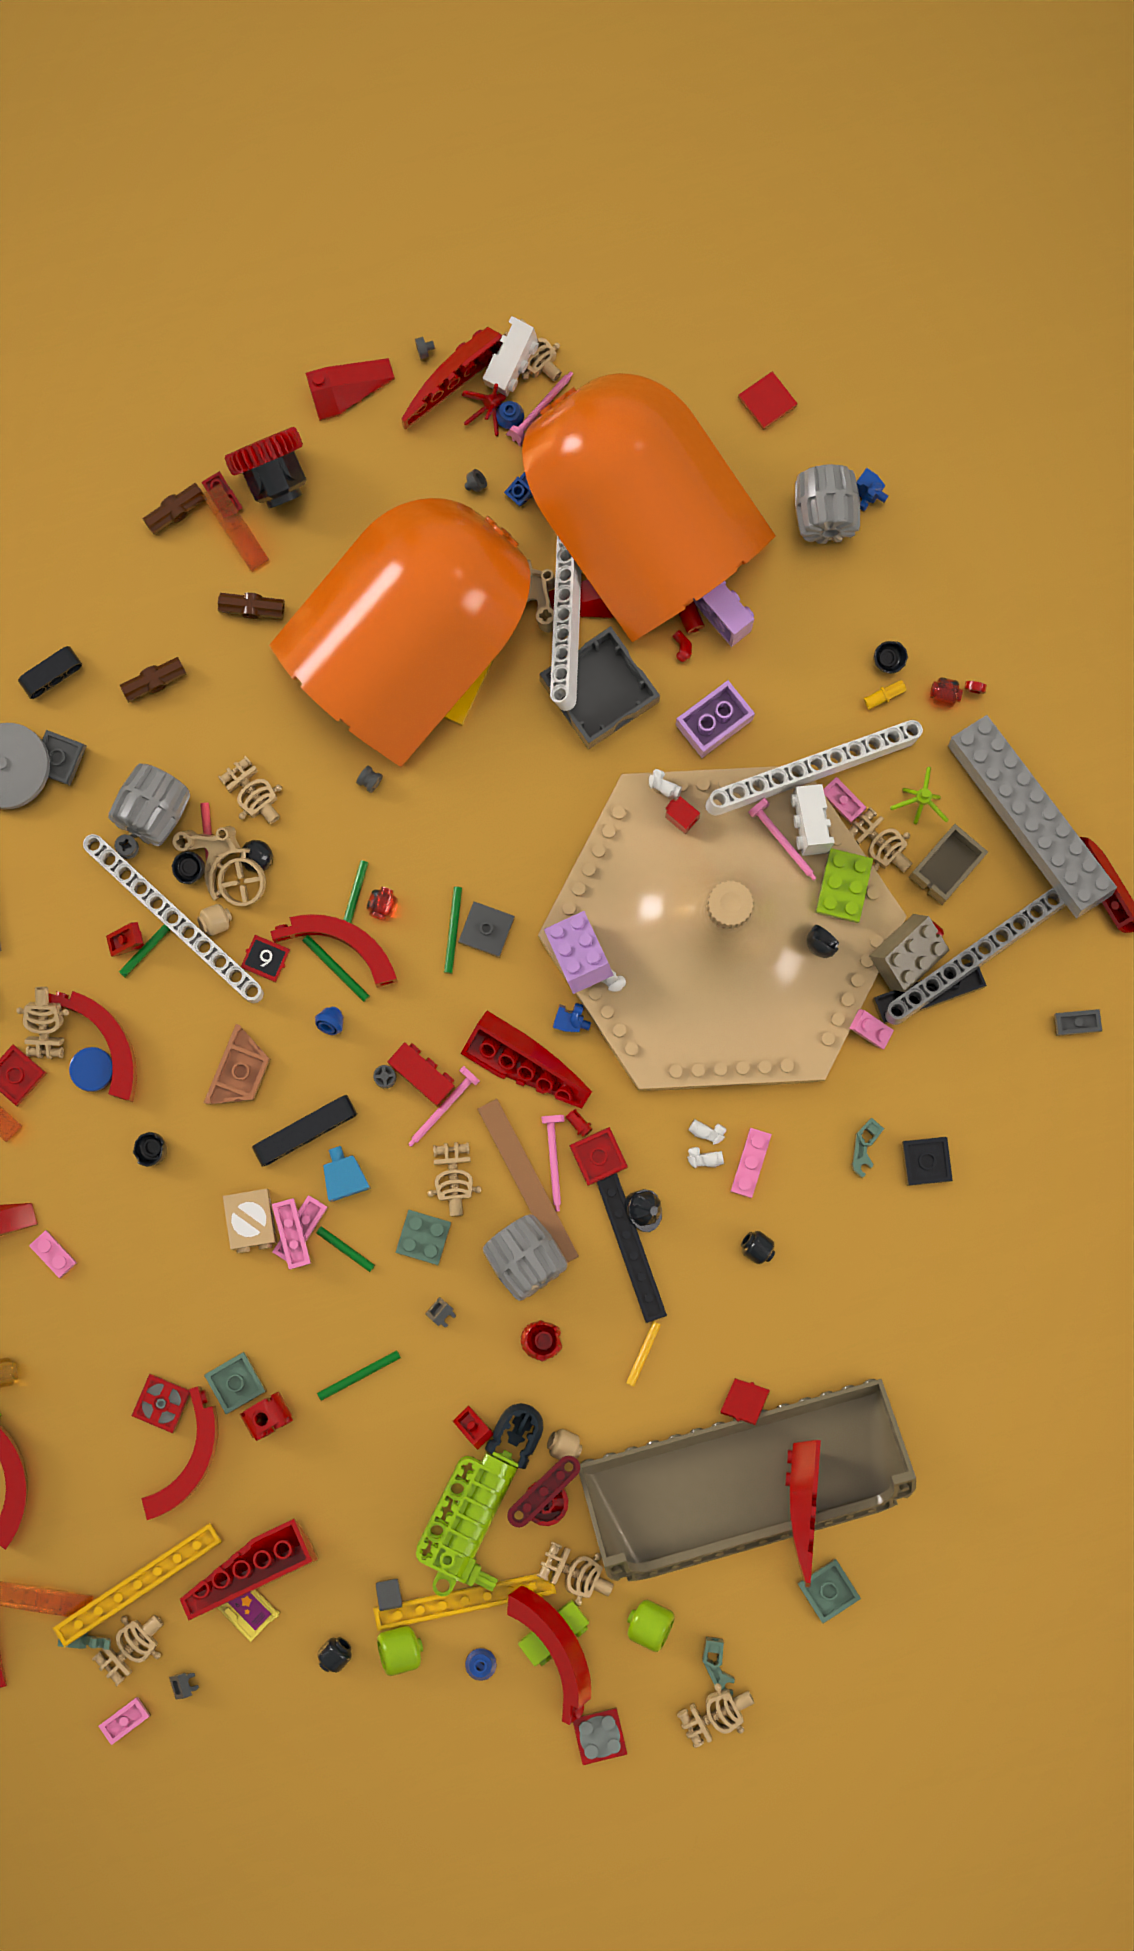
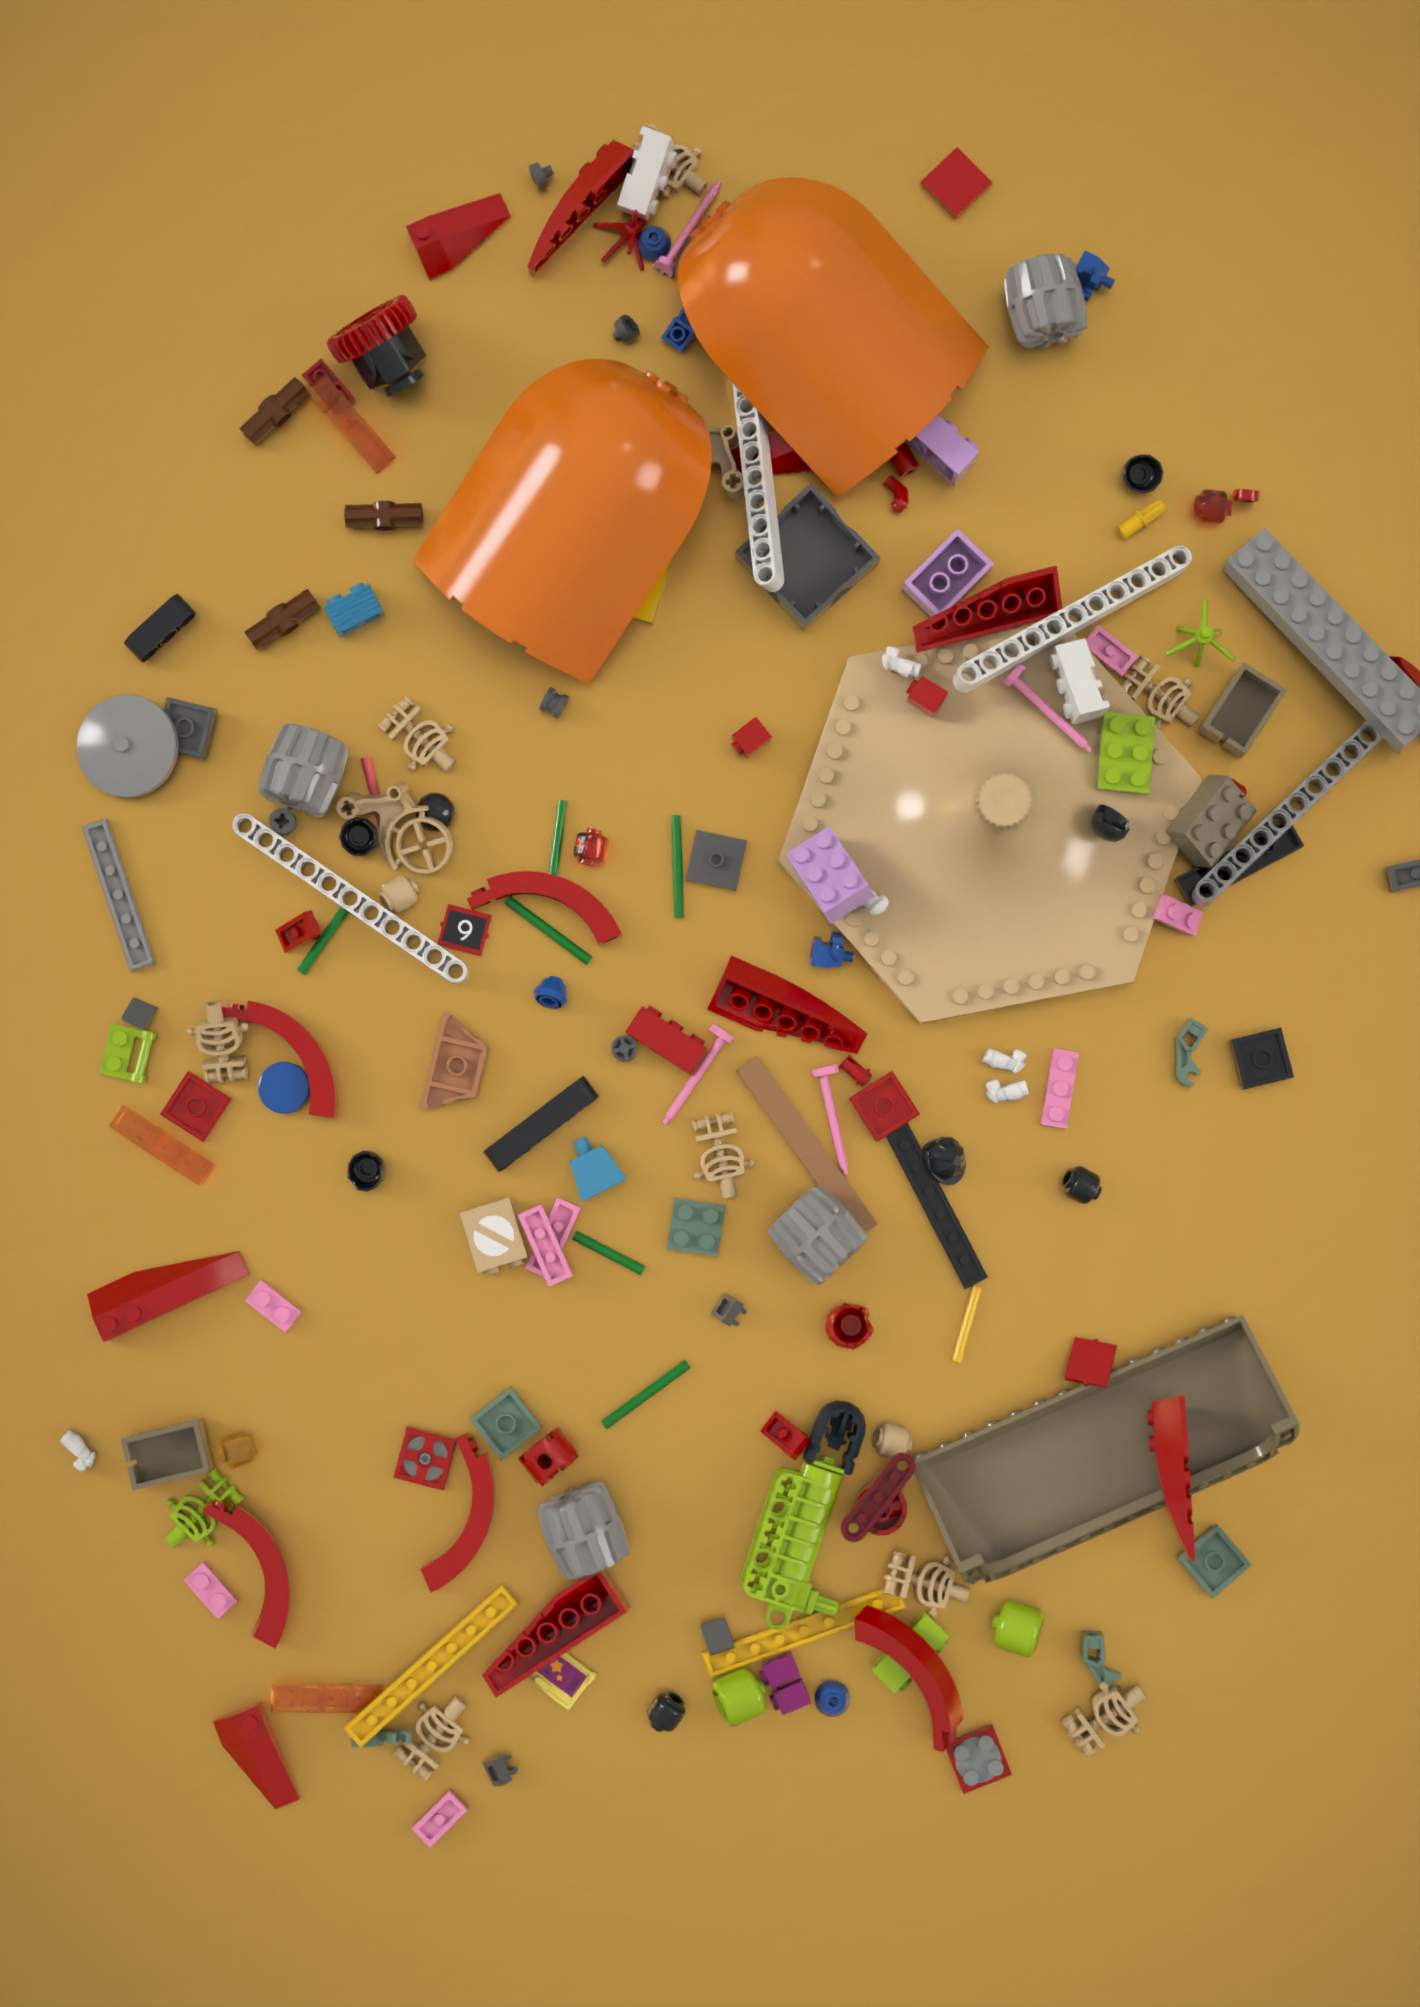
camera: 10 degrees left, 5 degrees up
none -> dark azure brick [323,583,385,637]
none -> light grey wheel [537,1482,629,1579]
none -> red brick [731,717,772,759]
none -> magenta piece [759,1651,811,1716]
none -> red wedge [912,566,1063,653]

